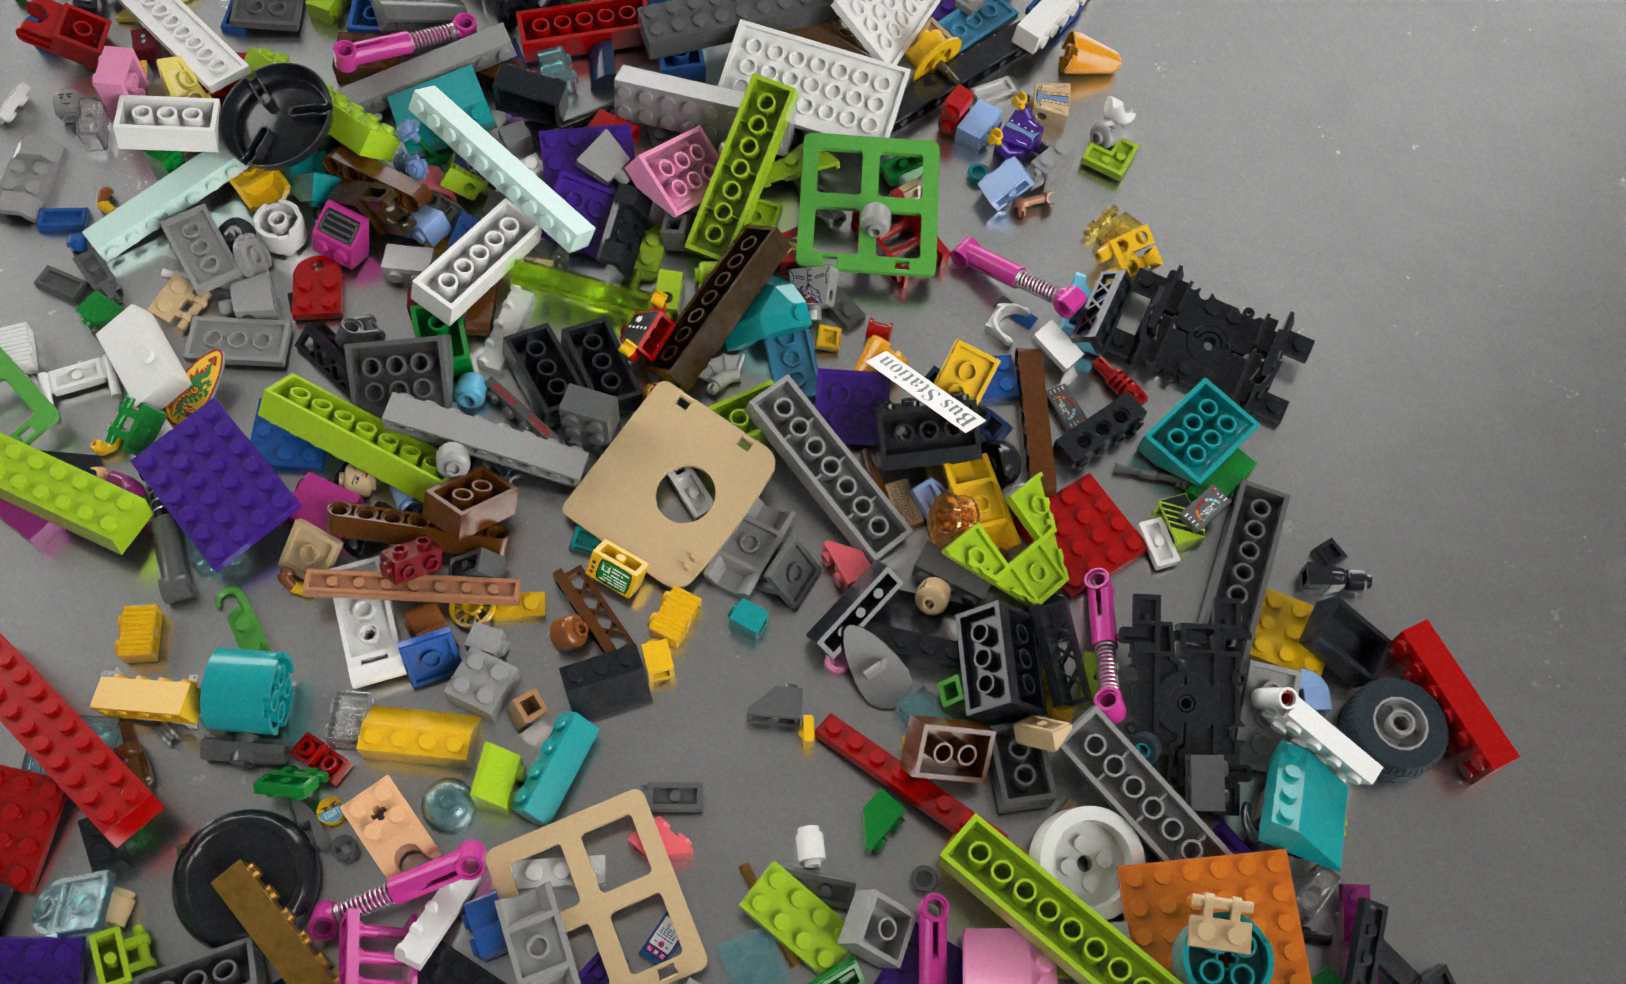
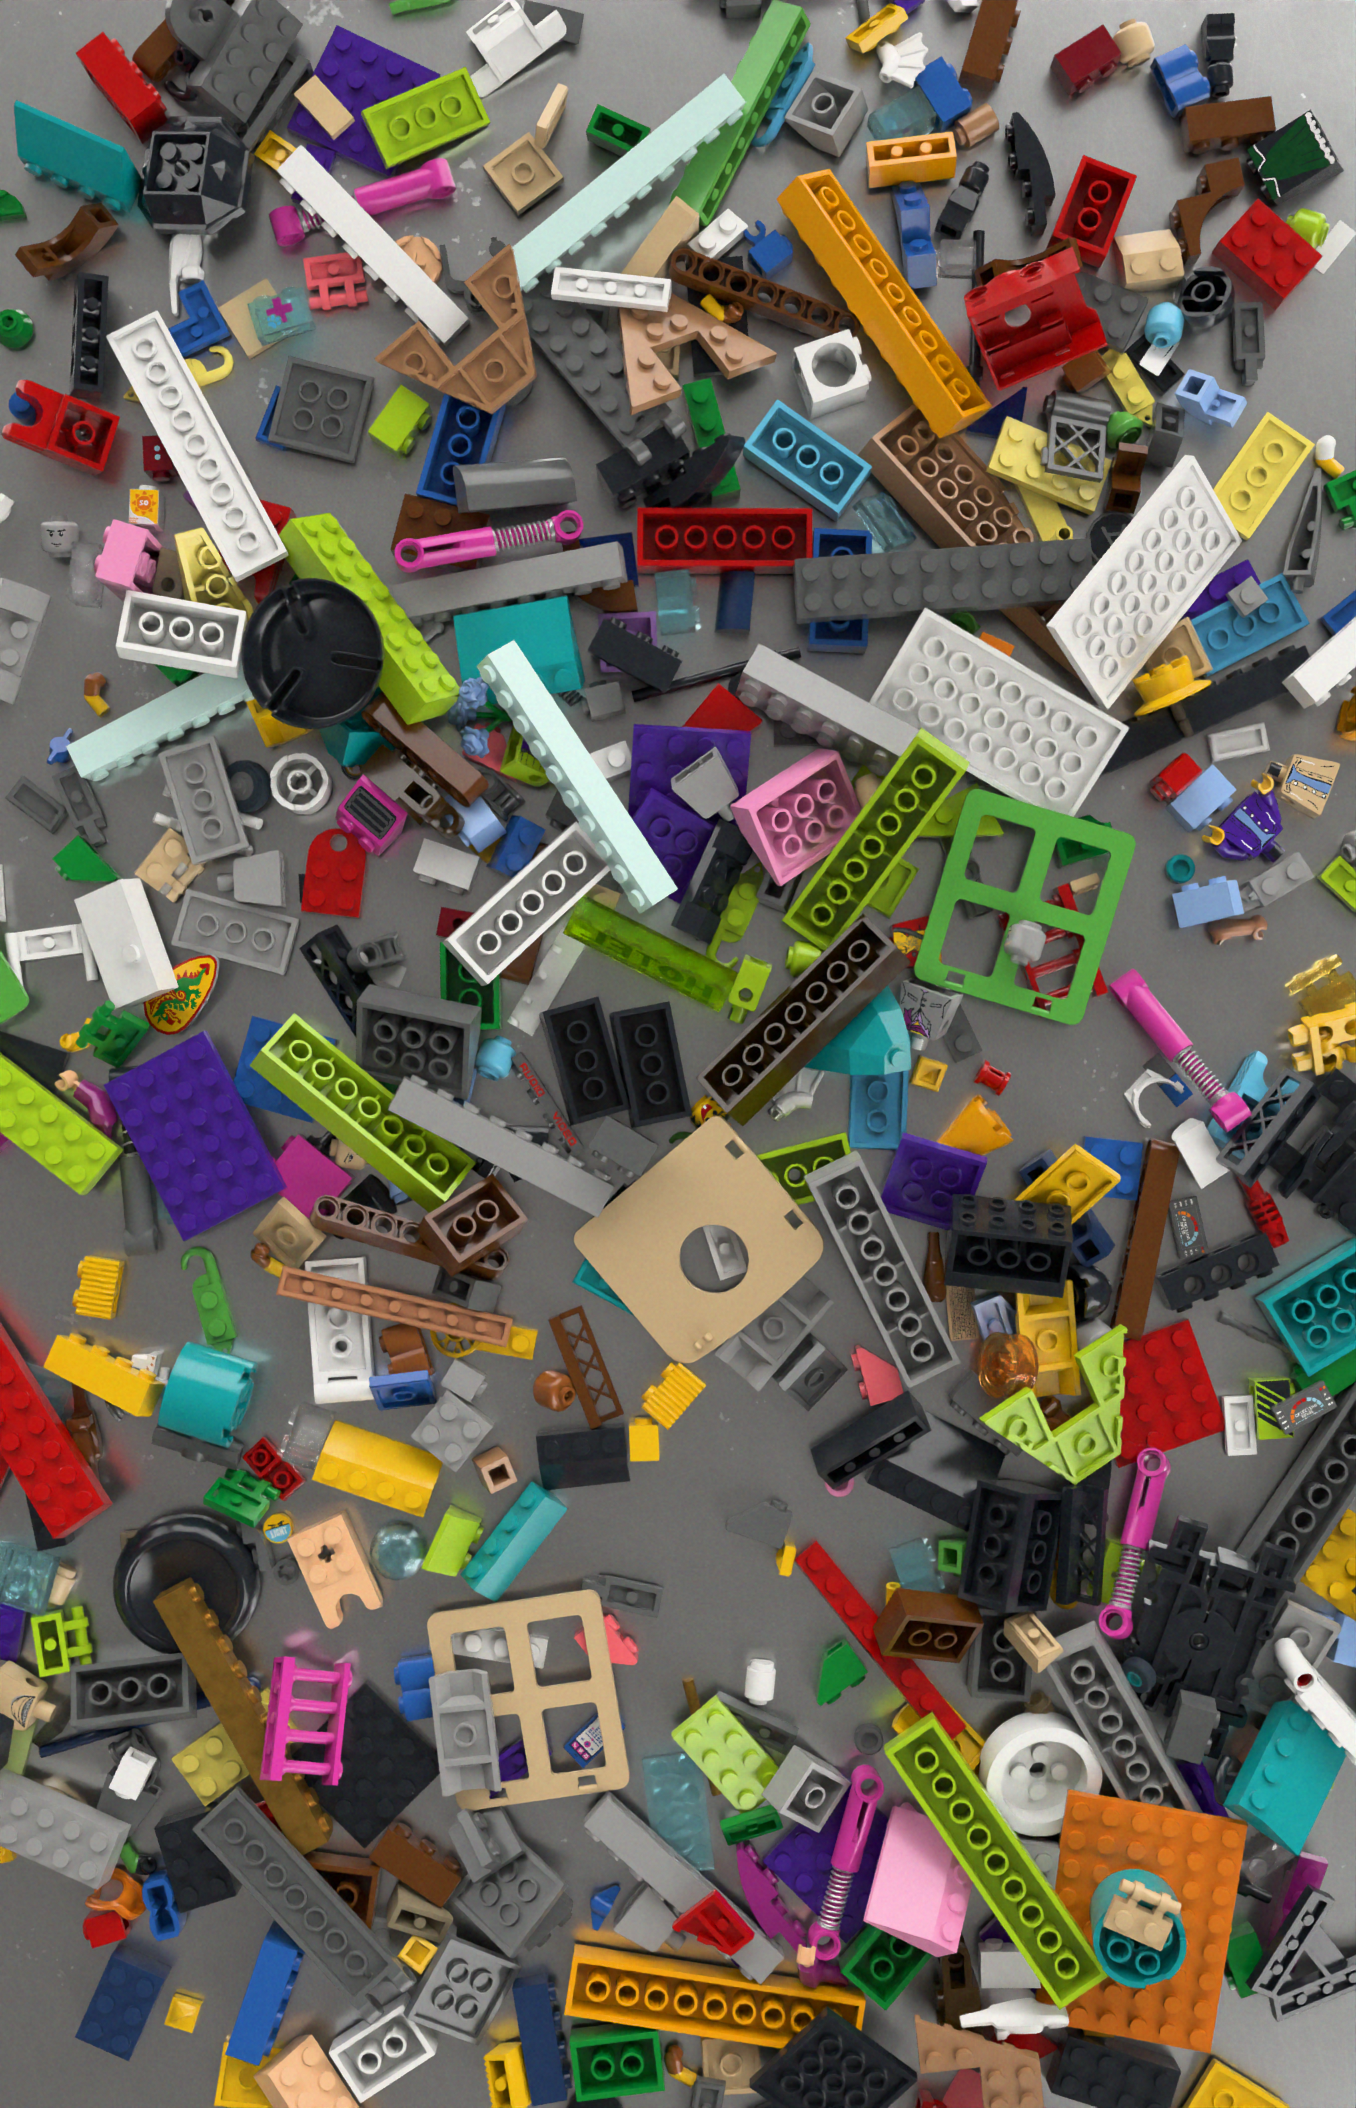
camera: 15 degrees right, 25 degrees up
blue tile [36,207,91,233] -> none
light grey tile [233,233,272,278] -> none
dark pink piece [308,840,486,941] -> none
dark red brick [379,535,442,585] -> none
white hinge [394,876,481,971] -> none
light grey head [436,442,471,479] -> none
yellow brick [585,539,649,599] -> none
torso [618,289,676,363] -> none
teal brick [727,597,770,642] -> none
light grey shield [843,625,912,709] -> none
white sticker [866,351,986,433] -> none
tan head [915,577,951,615] -> none

